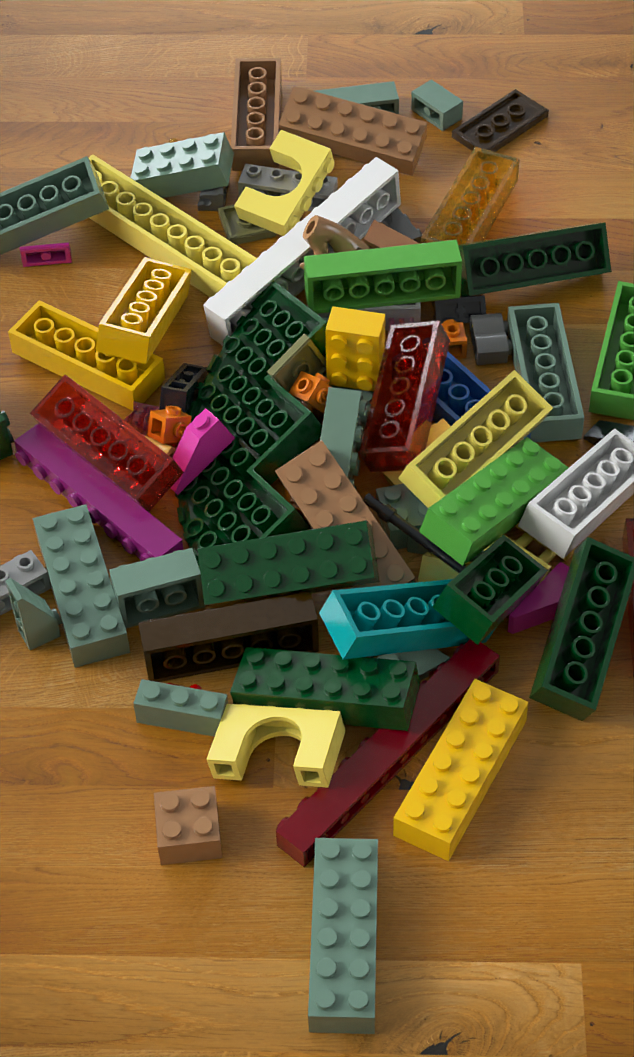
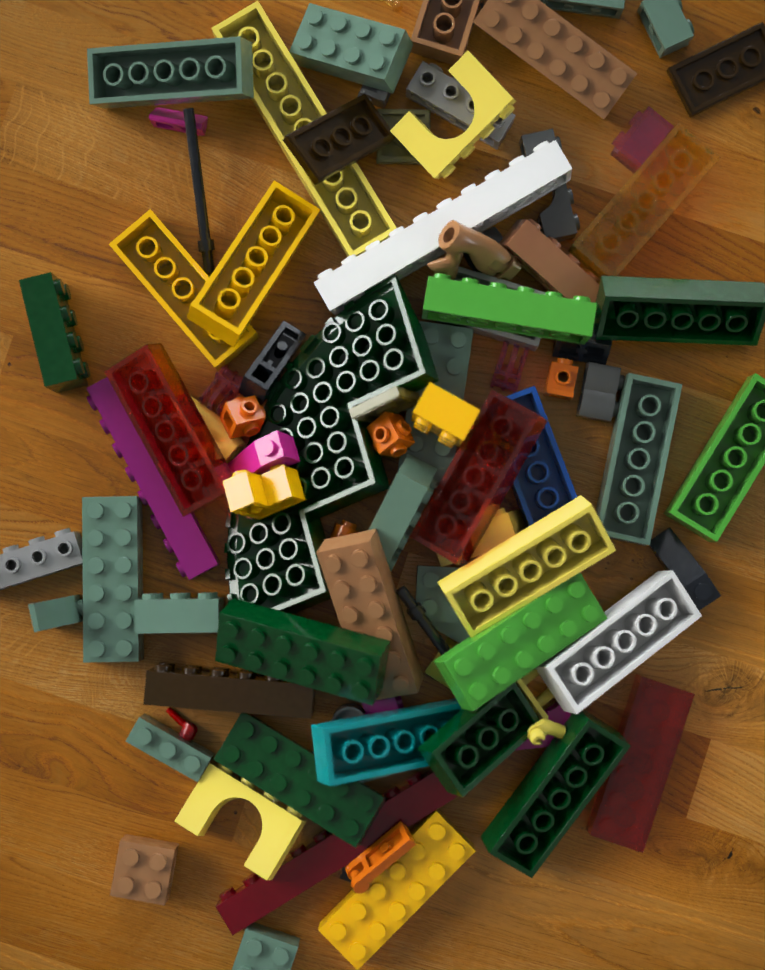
camera: 15 degrees right, 35 degrees up
none -> black bar [183,108,215,273]
none -> yellow brick [223,464,305,520]
none -> dark brown tile [283,94,396,185]
none -> orange plate [345,821,416,894]
none -> light yellow arm [527,718,566,745]
none -> clear pink brick [610,106,674,174]

